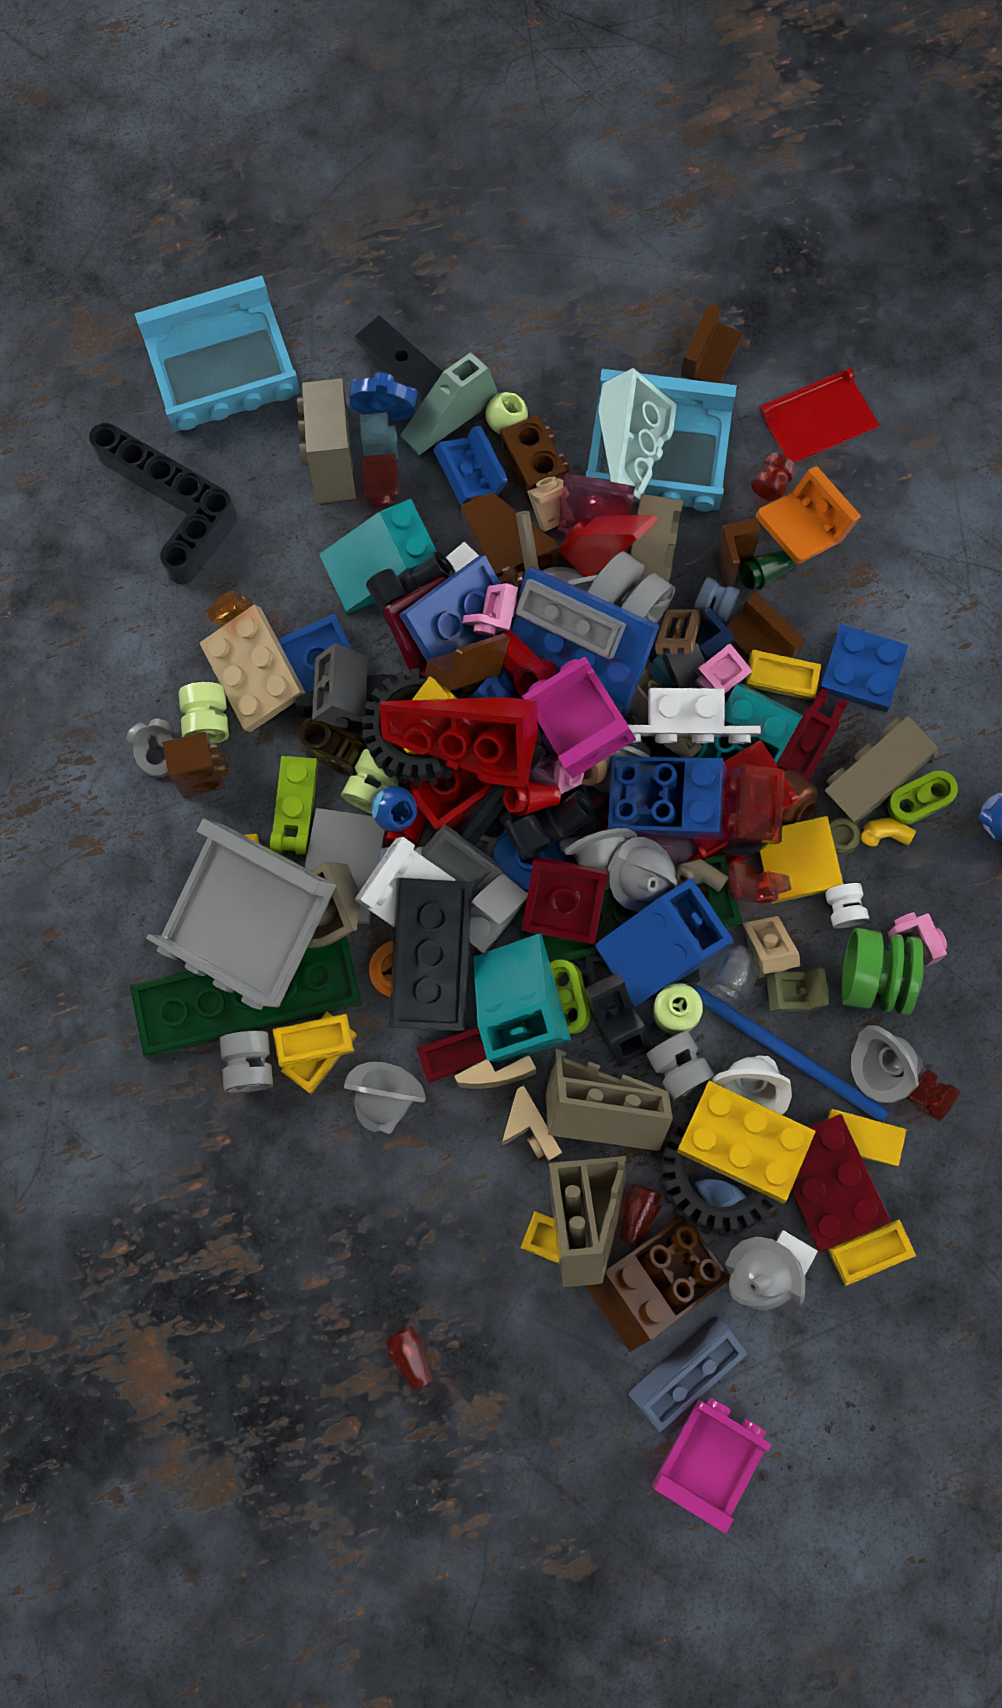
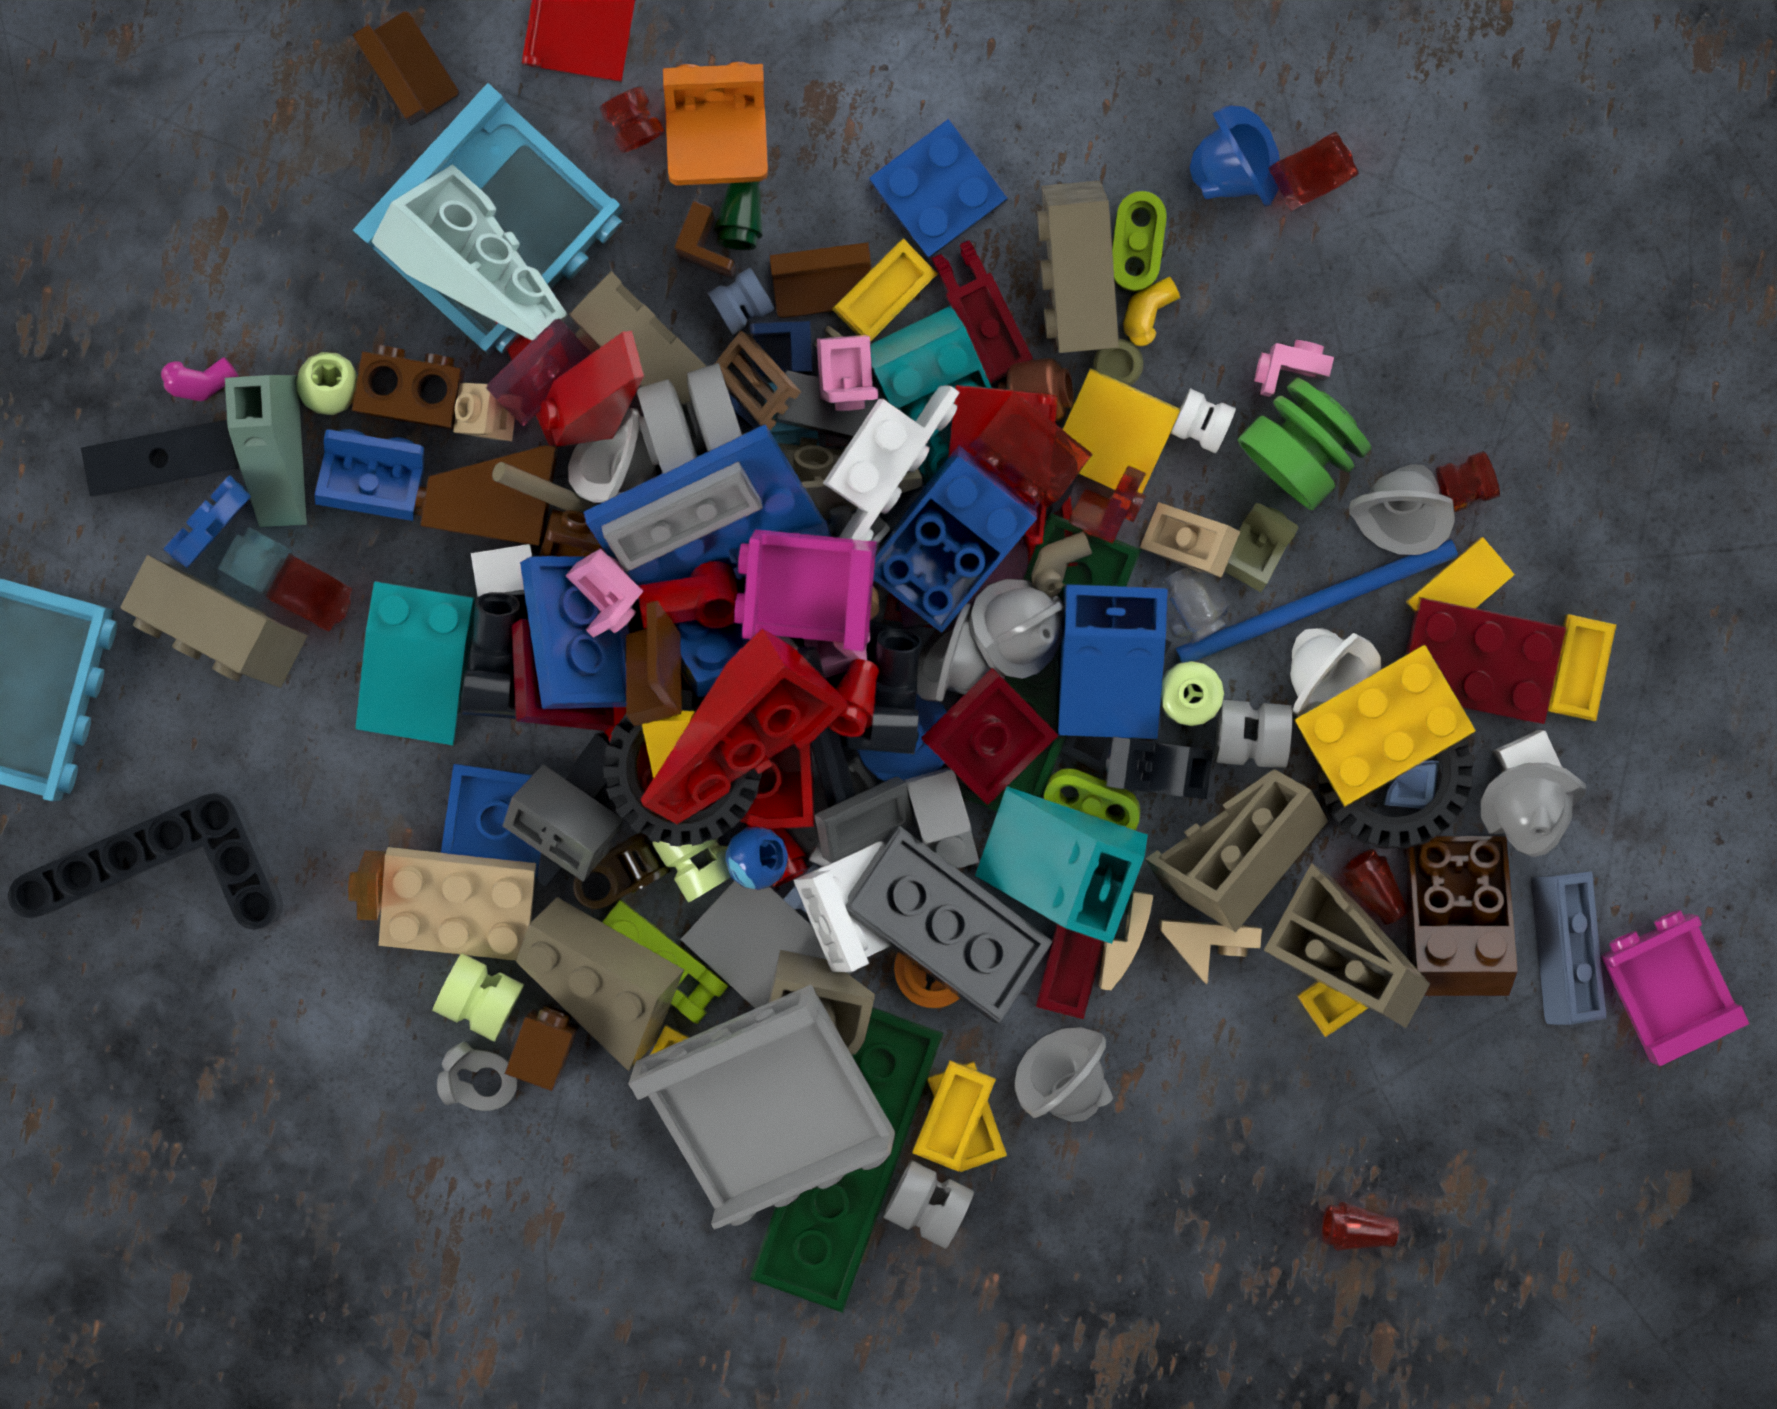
camera: 60 degrees left, 15 degrees up
none -> dark pink arm [161,357,239,401]
none -> dark tan wedge [516,897,684,1071]

